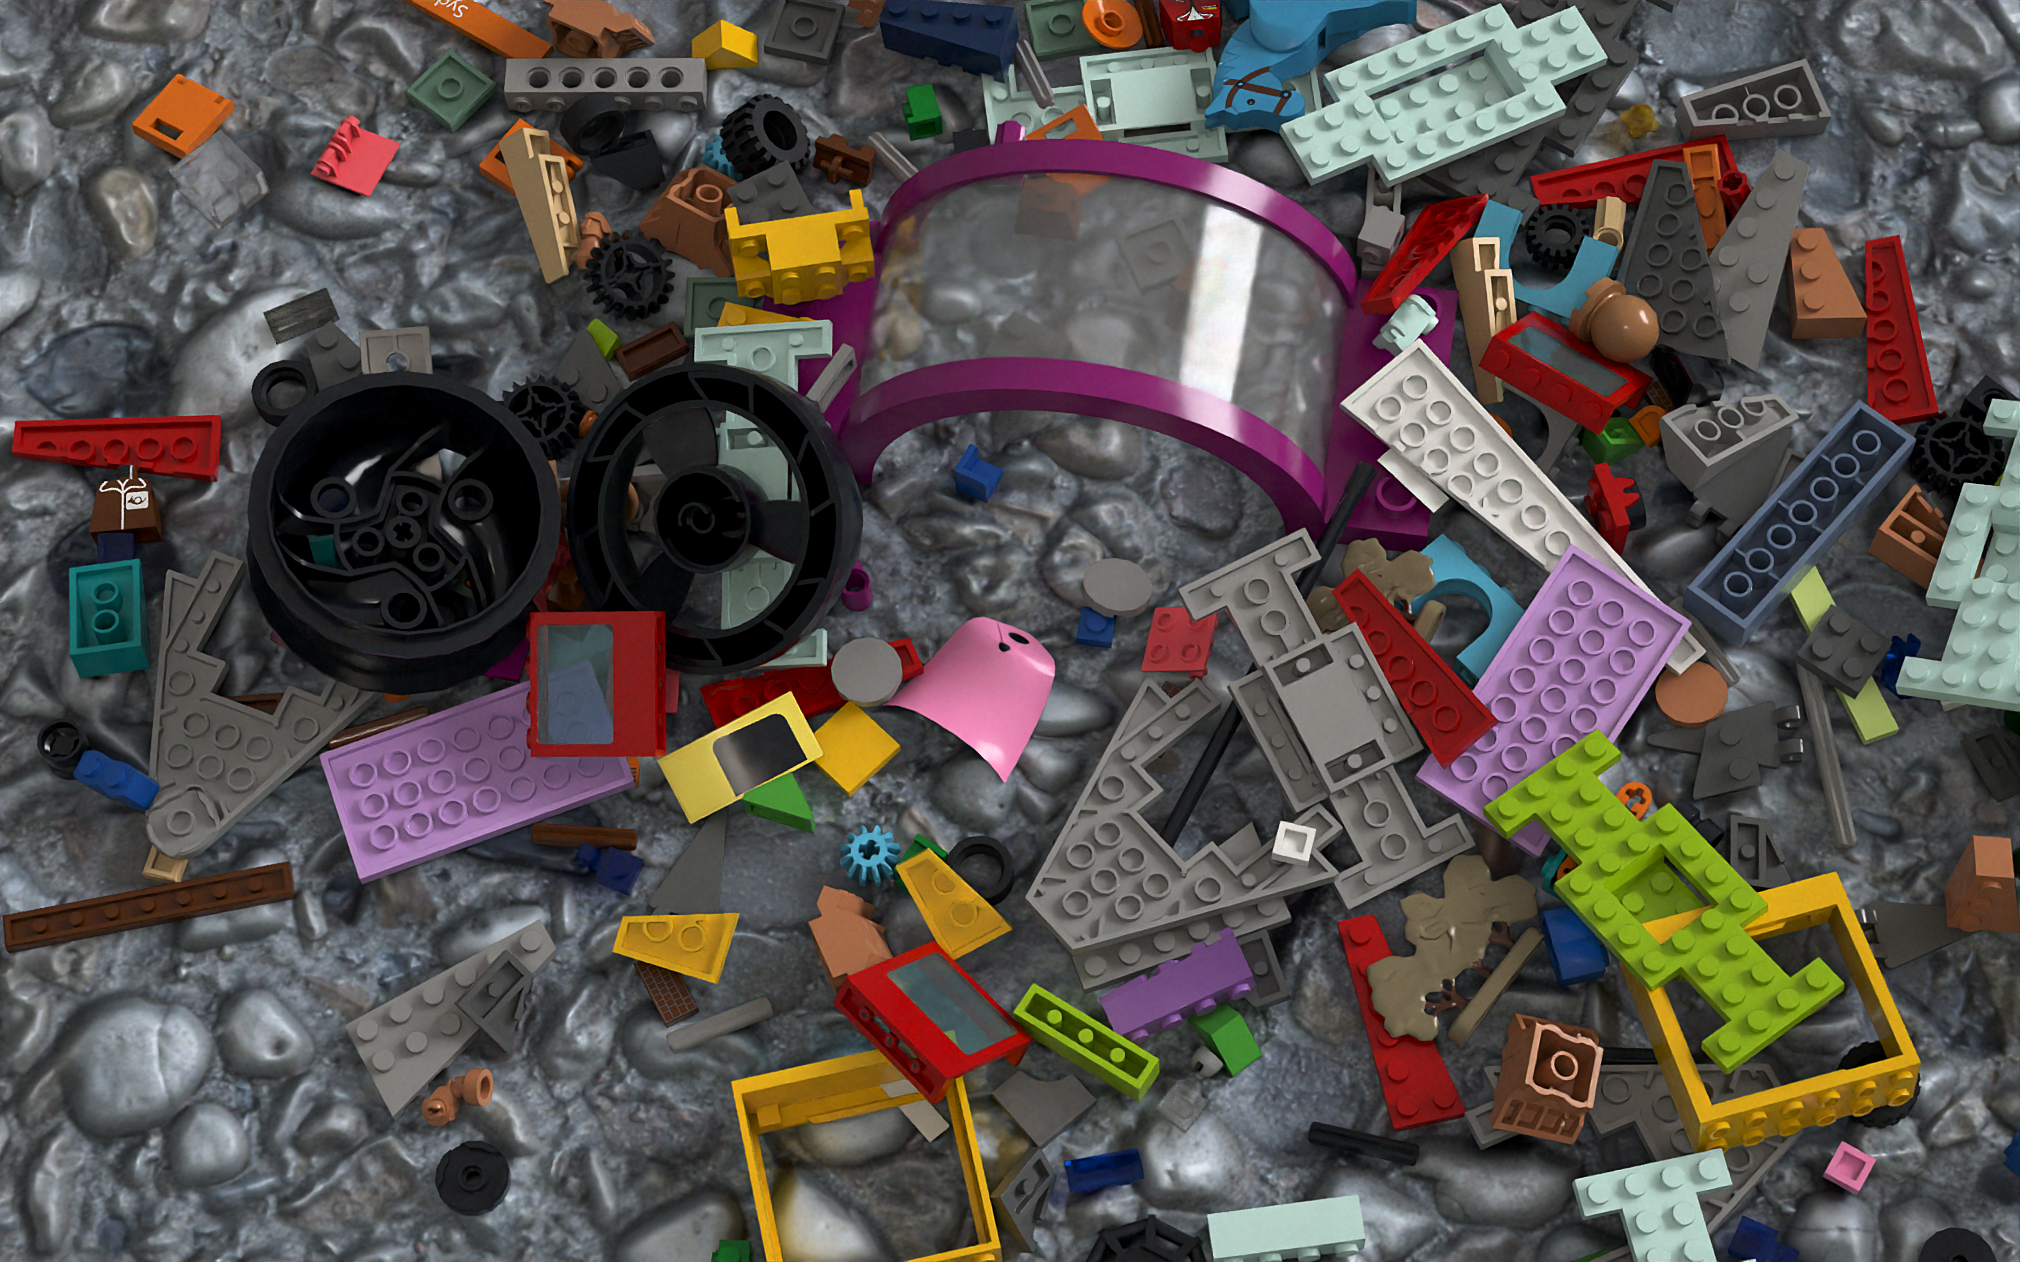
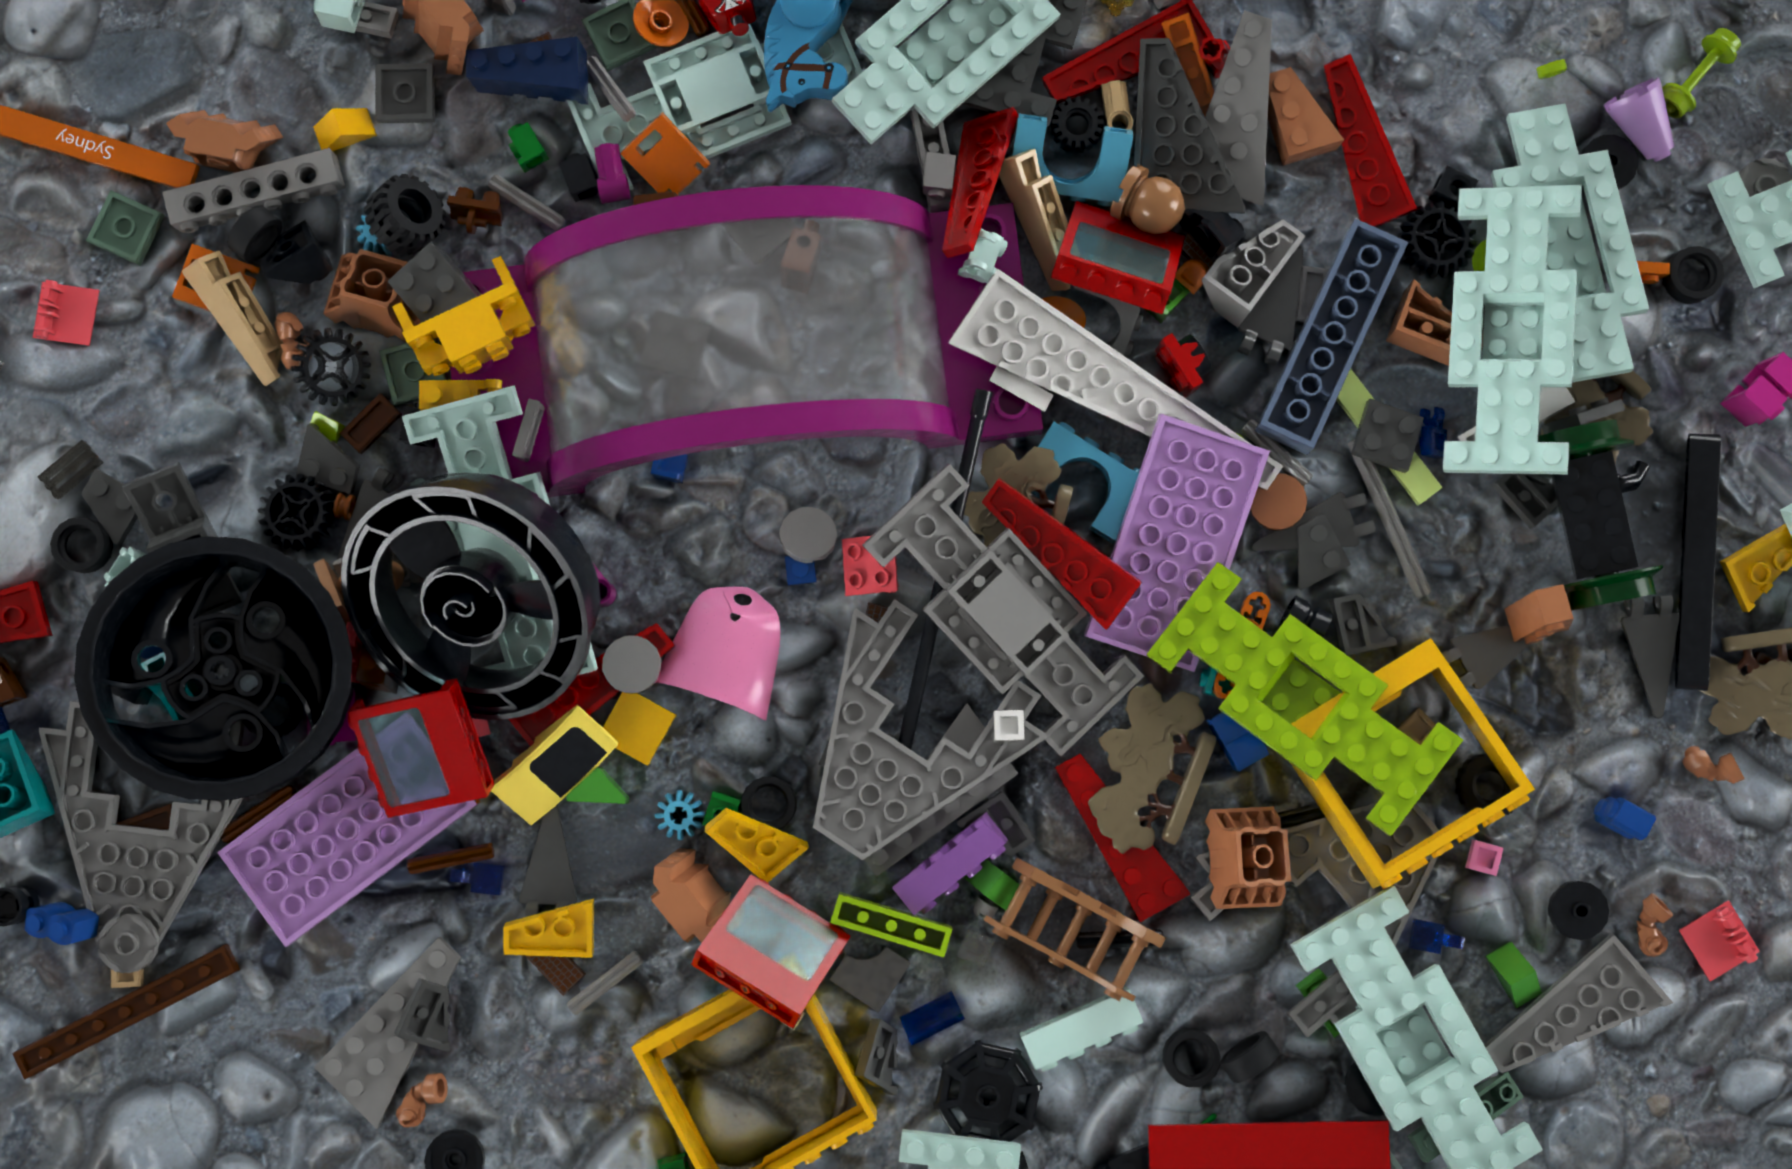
camera: 20 degrees left, 20 degrees up
none -> medium nougat fence [984,858,1166,1001]

